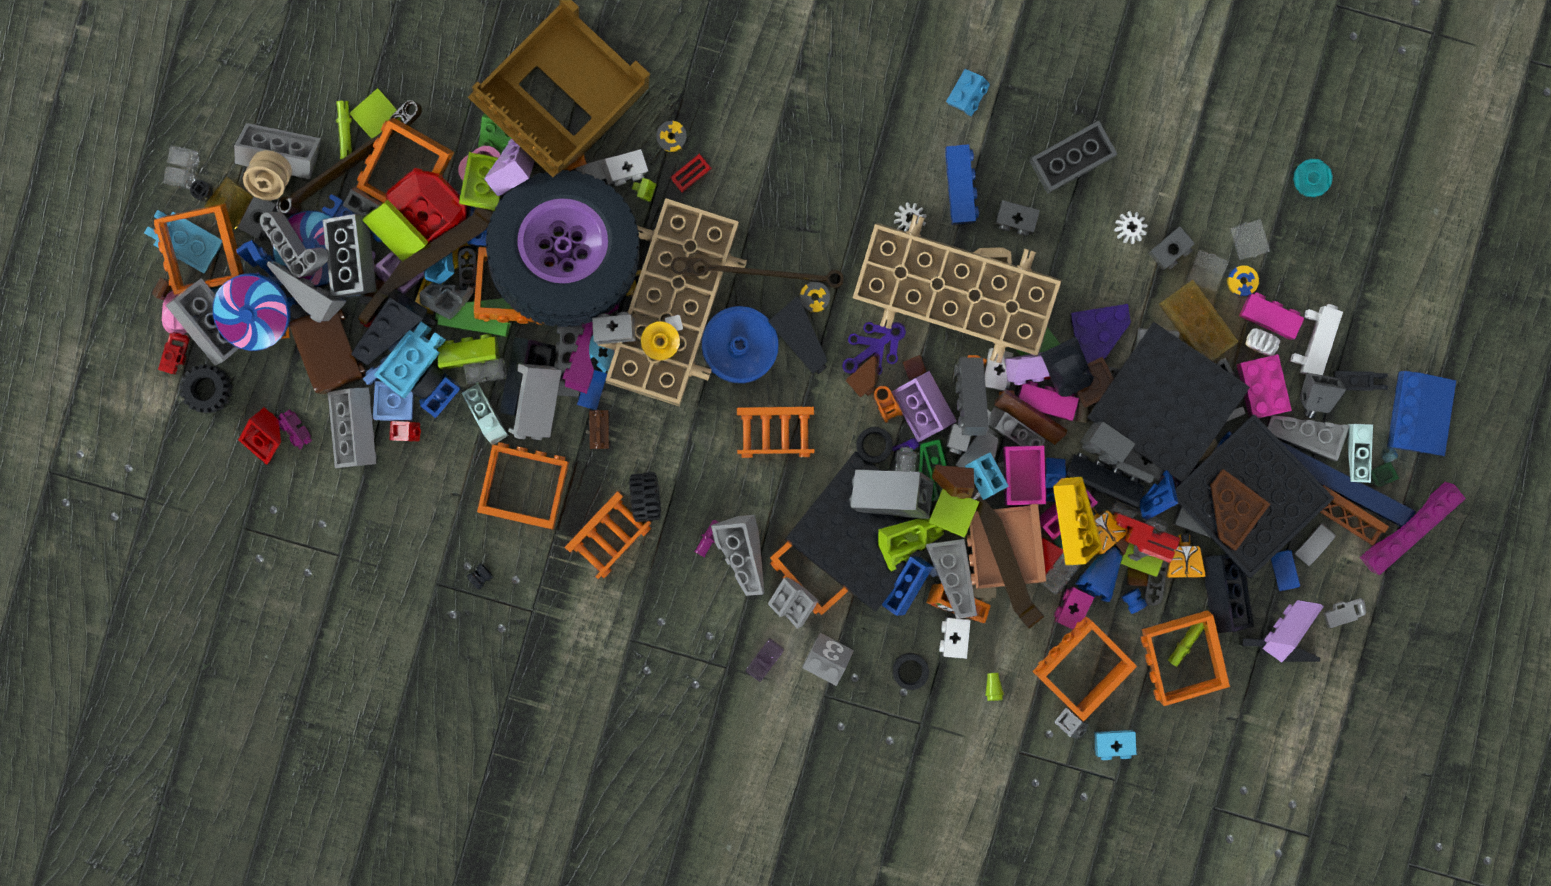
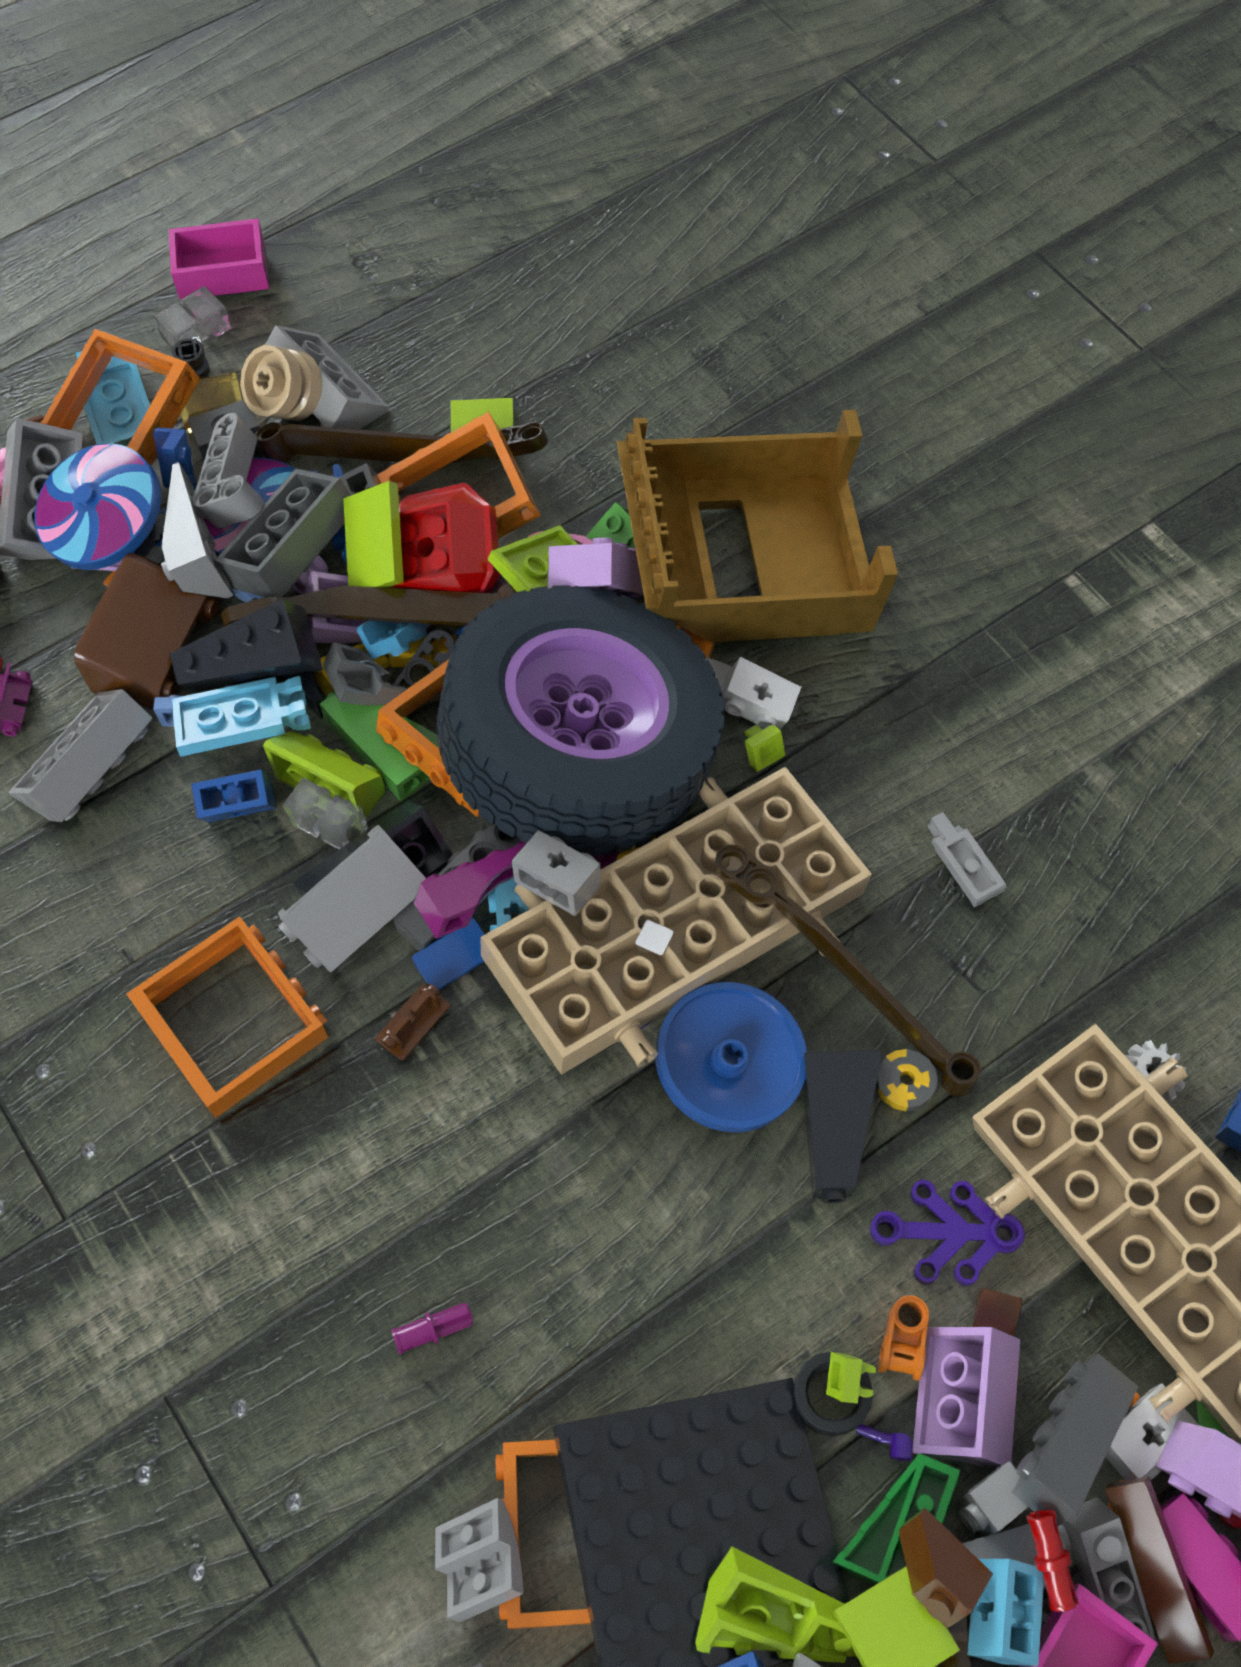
camera: 35 degrees right, 25 degrees down
lime pin [336,101,352,160] -> none
light blue plate [373,381,414,421] -> none
red bracket [390,421,421,442] -> none
black tyre [411,362,444,399] -> none
light aqua slope [462,383,509,445] -> none
black wheel [466,563,494,590] -> none
orange fence [565,491,652,579] -> none
black tyre [629,472,661,522] -> none
yellow dish [641,322,680,360] -> none
dark grey piece [656,121,687,152] -> none
red tile [670,153,712,193] -> none
light grey wedge [711,515,765,596] -> none
orange fence [737,407,814,458] -> none
clear purple slope [745,638,785,682] -> none
reddish brown slope [845,353,880,398] -> none
slope [850,470,934,519] -> none
clear brick [894,447,917,472] -> none
none -> dark pink piece [168,218,269,300]
none -> lime tile [826,1352,876,1404]
none -> light grey hinge [928,812,1007,907]
none -> red pin [1027,1509,1079,1612]

